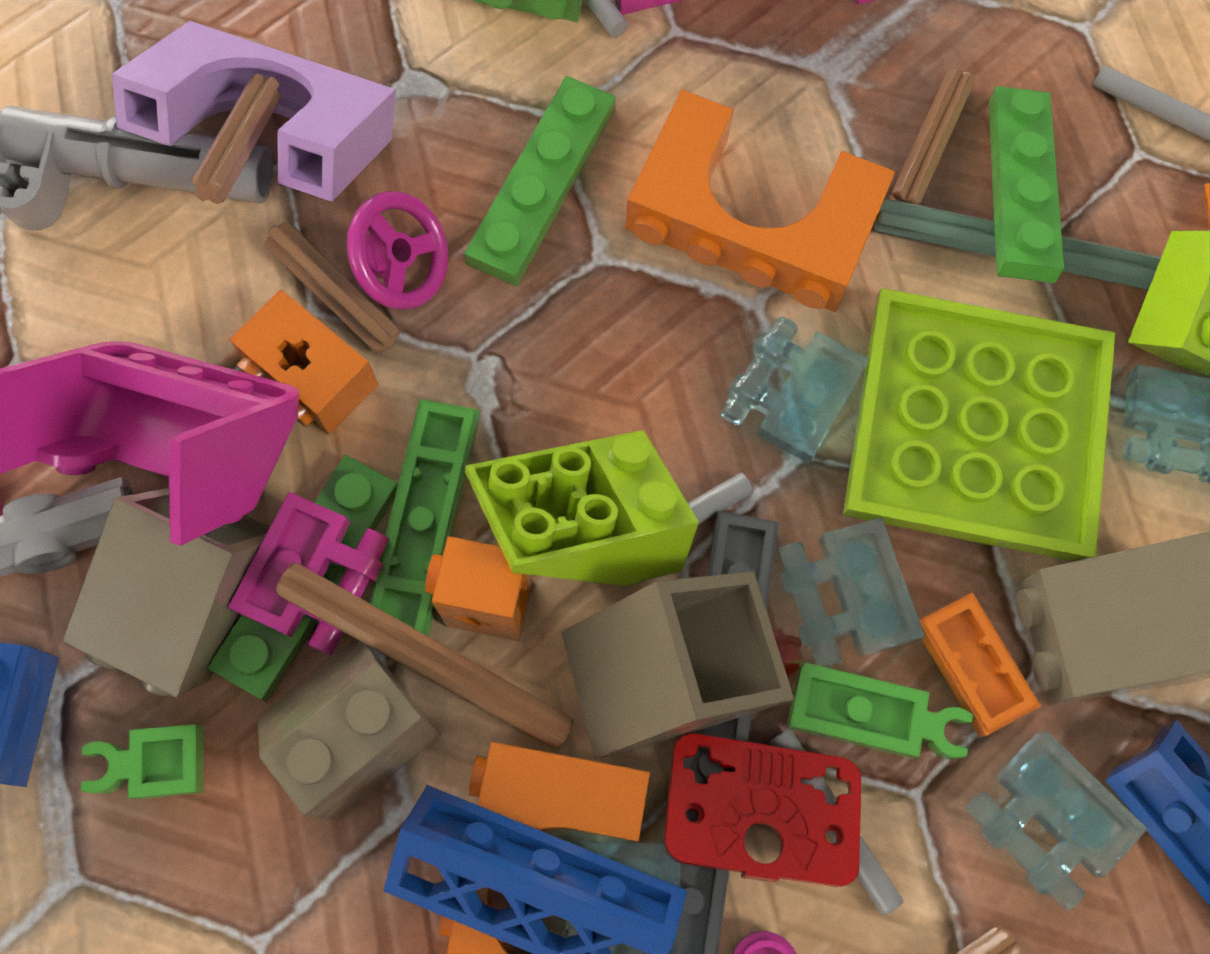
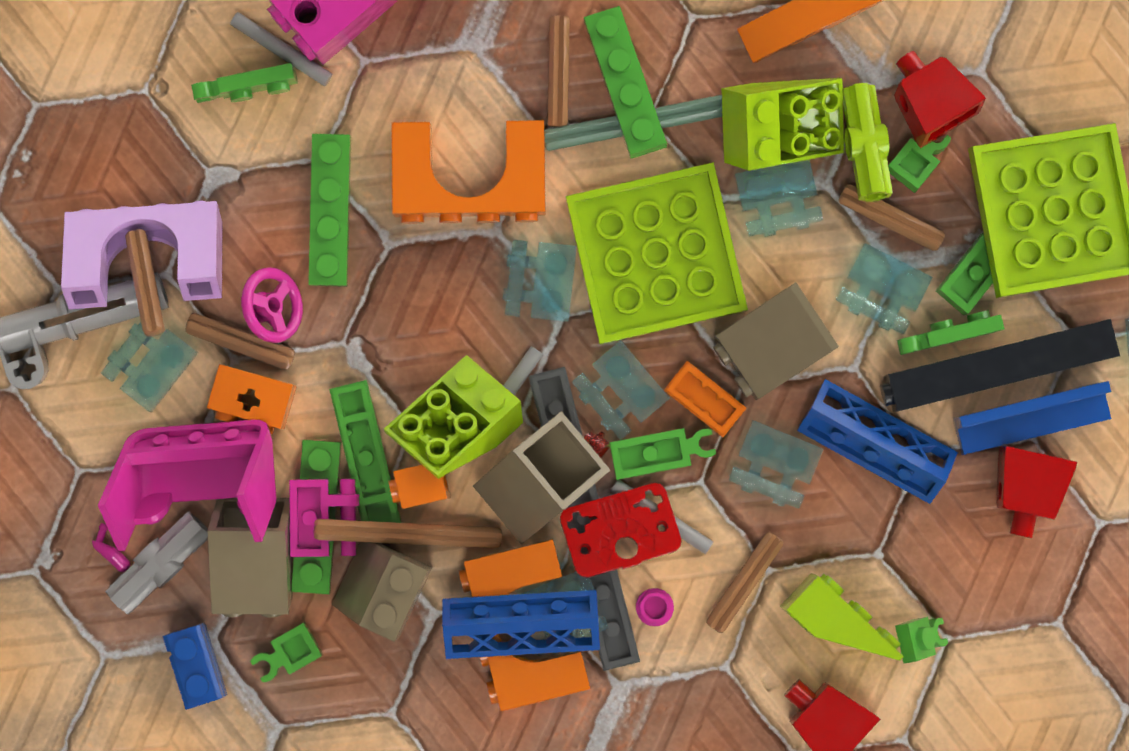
camera: 20 degrees left, 15 degrees up
none -> clear light blue plate [101,322,198,412]

